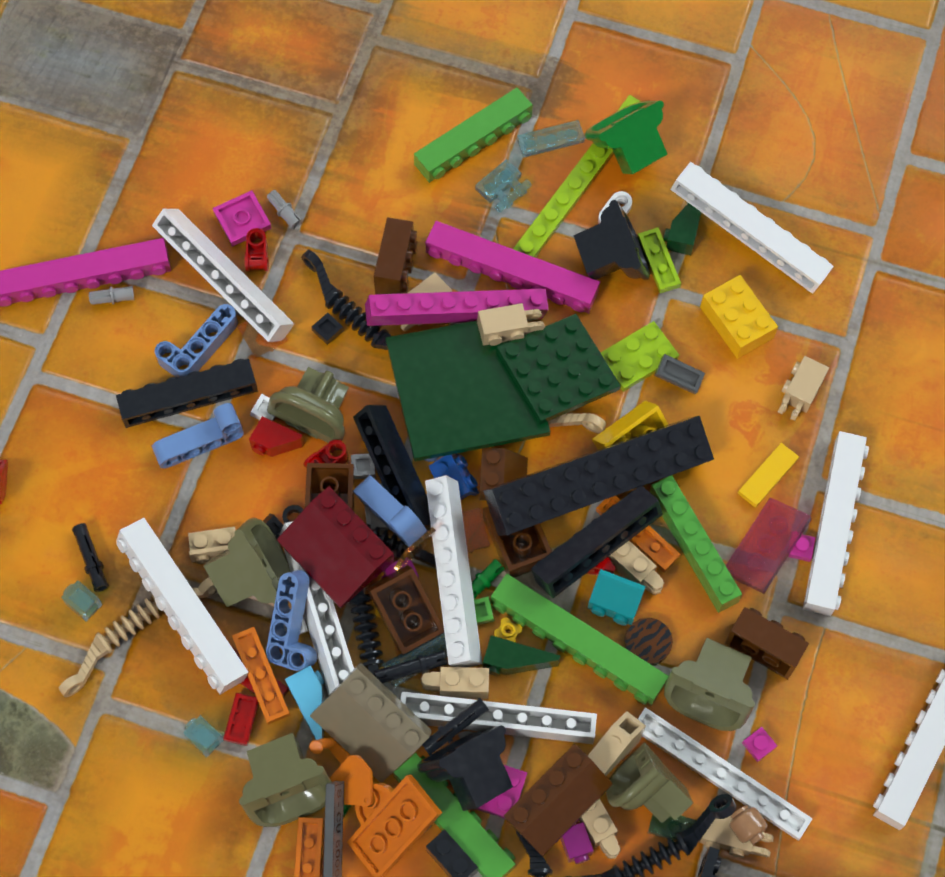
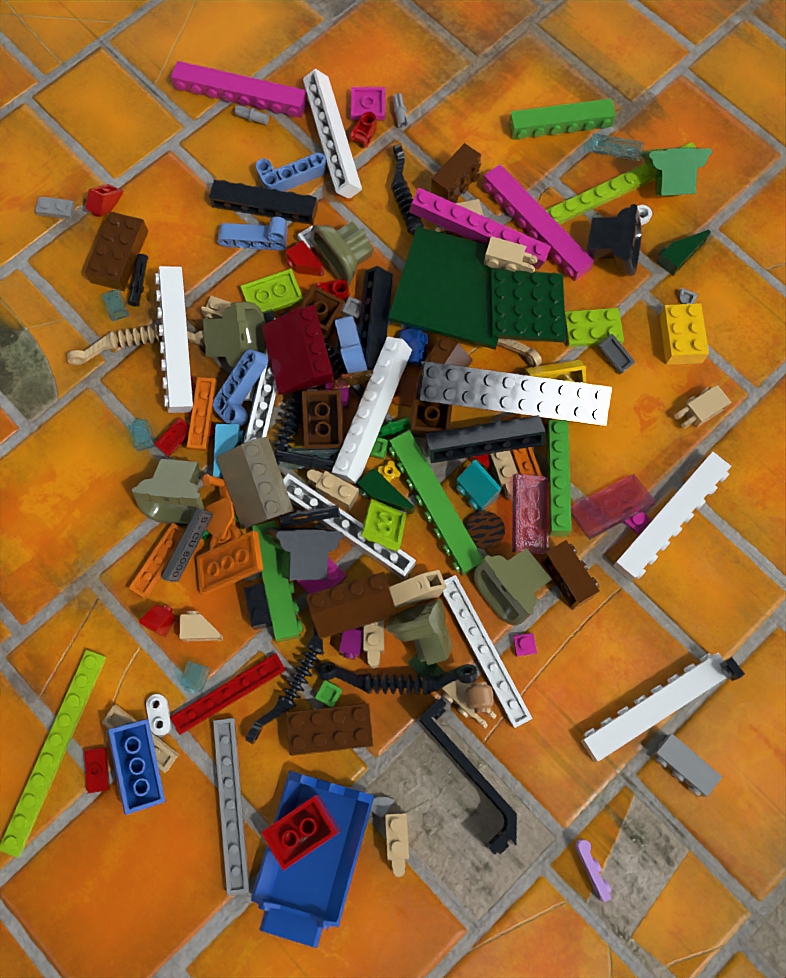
camera: 30 degrees right, 5 degrees up
black plate [312,313,344,345] -> none
clear light blue plate [475,159,532,212] -> none
lime plate [637,227,681,294] -> none
white brick [670,162,834,294] -> none
yellow tile [738,443,799,508] -> none
none -> reddish brown brick [85,211,148,291]
none -> lime plate [241,269,304,312]
none -> lime plate [361,499,406,552]
none -> clear pink tile [512,474,549,555]
none -> light grey tile [678,288,698,304]

